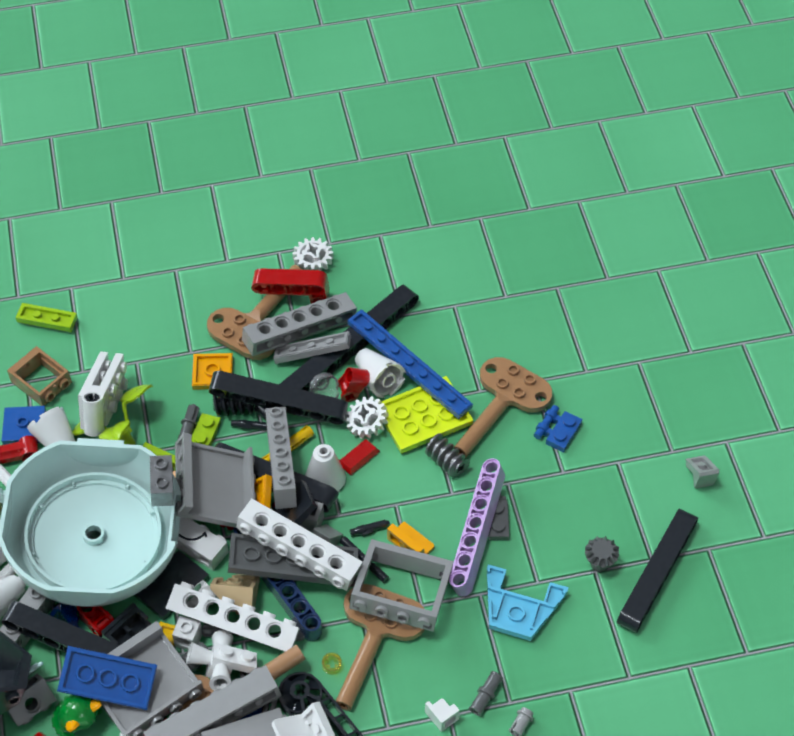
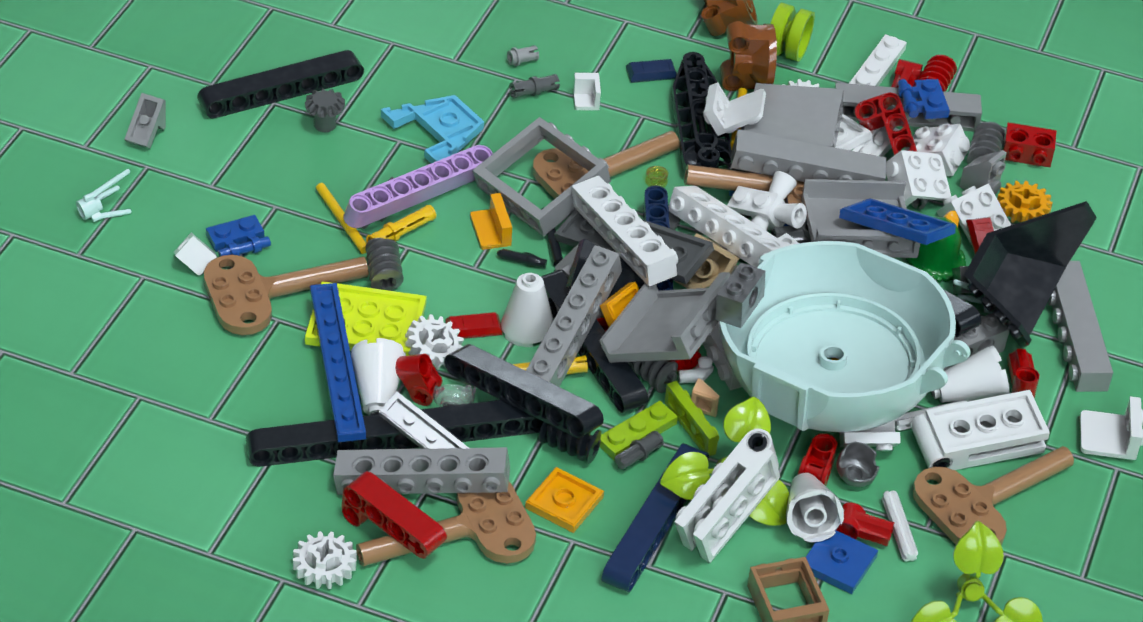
camera: 150 degrees left, 10 degrees down
none -> light aqua plant [76,169,132,222]
none -> white panel [174,232,217,275]
none -> yellow bar [316,183,367,254]
none -> yellow pin [366,205,436,242]
none -> dark blue beam [601,443,709,592]

